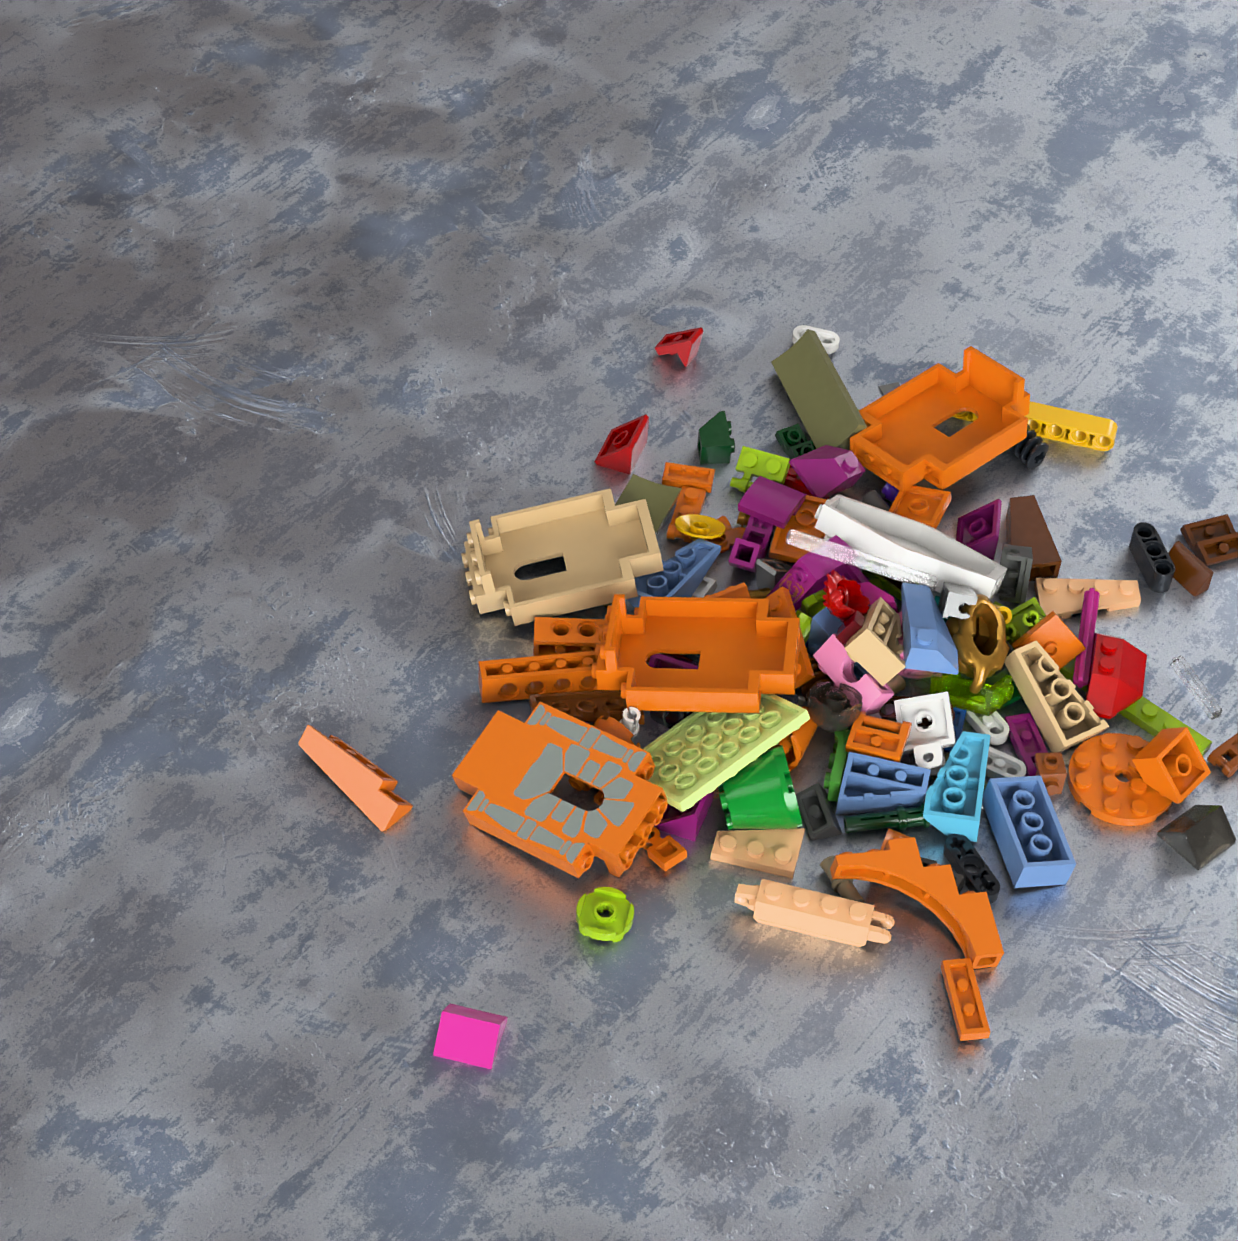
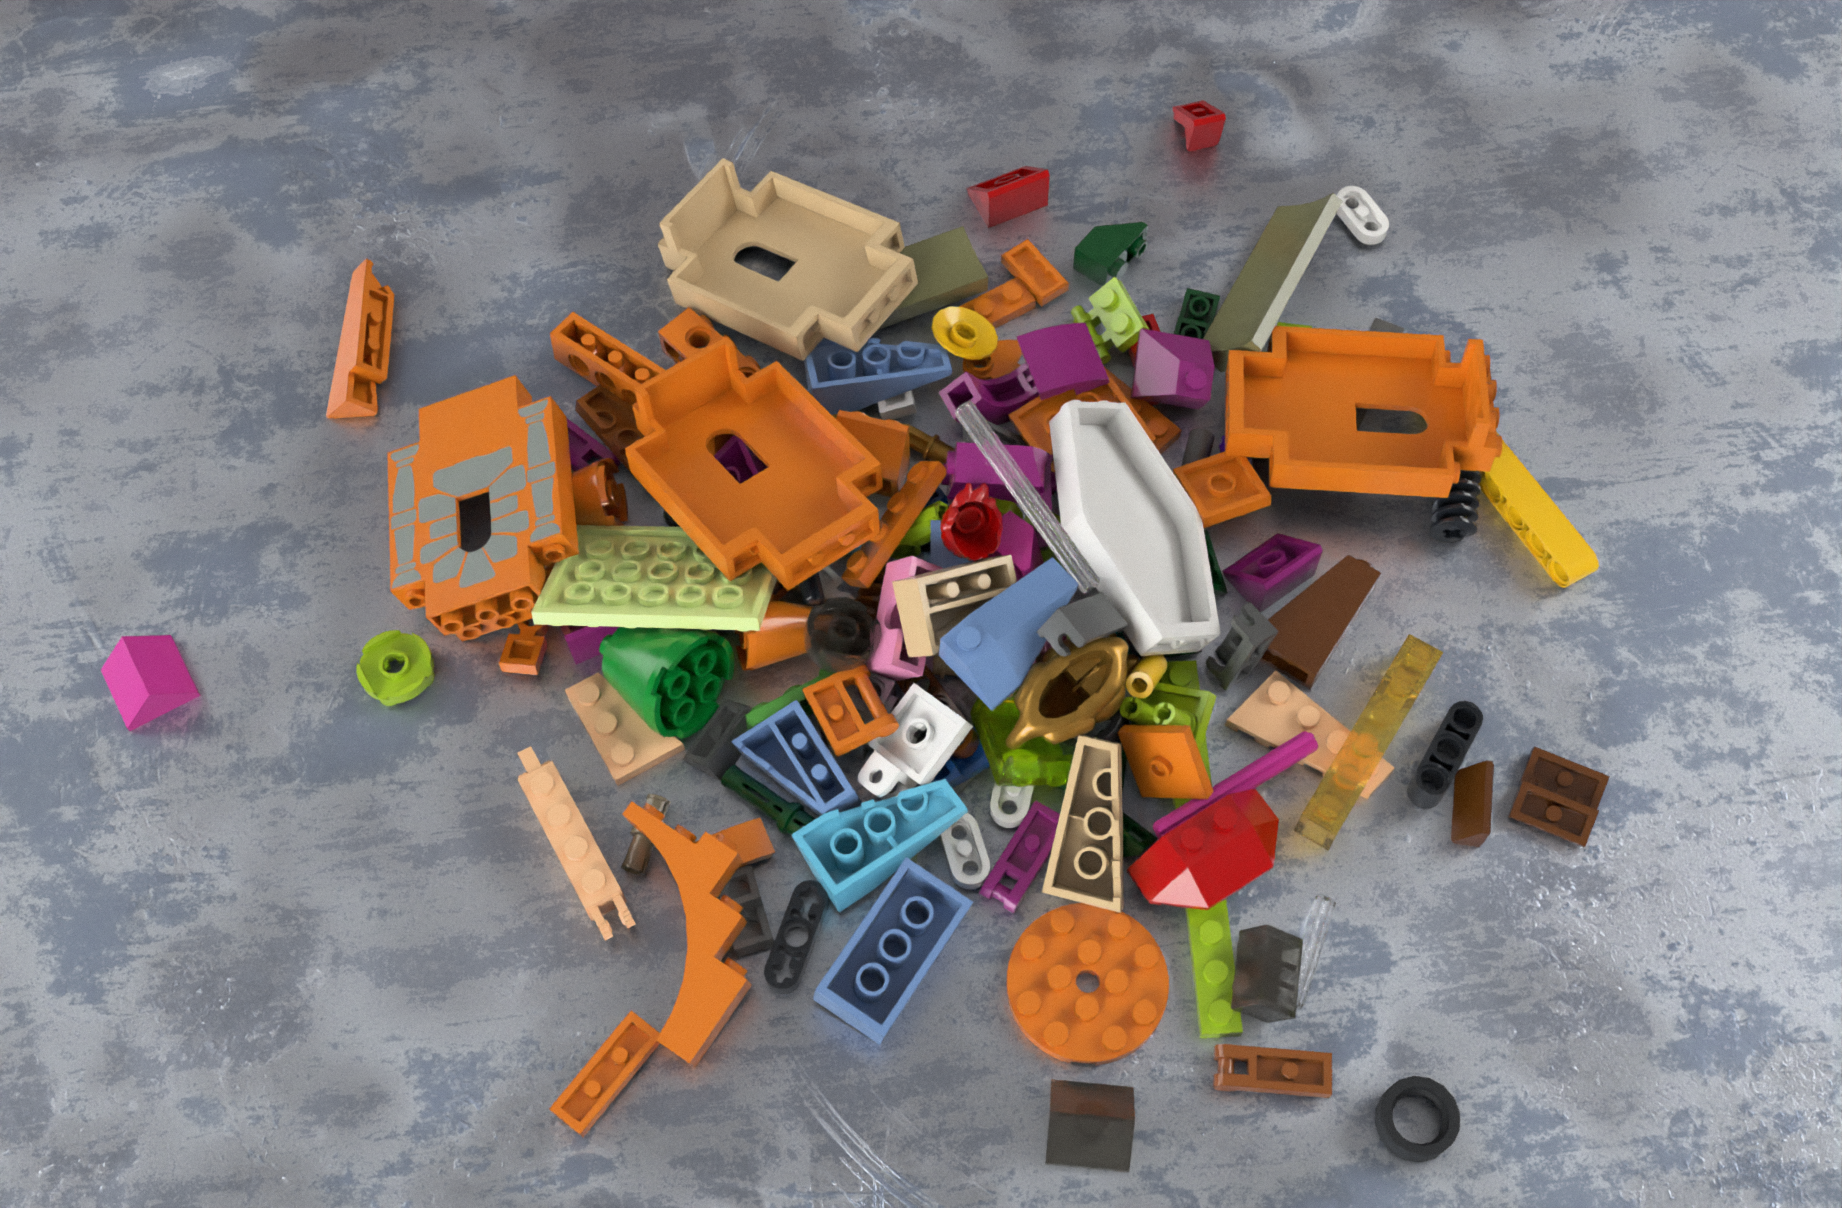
camera: 50 degrees right, 15 degrees up
white pin [619,707,641,743] -> none
dark red tile [836,610,865,644] -> none
dark orange bracket [1034,752,1067,796] -> none
orange slope [1132,727,1211,804] -> none
none -> clear smoke brick [1231,924,1303,1023]
none -> clear yellow arch [1294,634,1443,851]

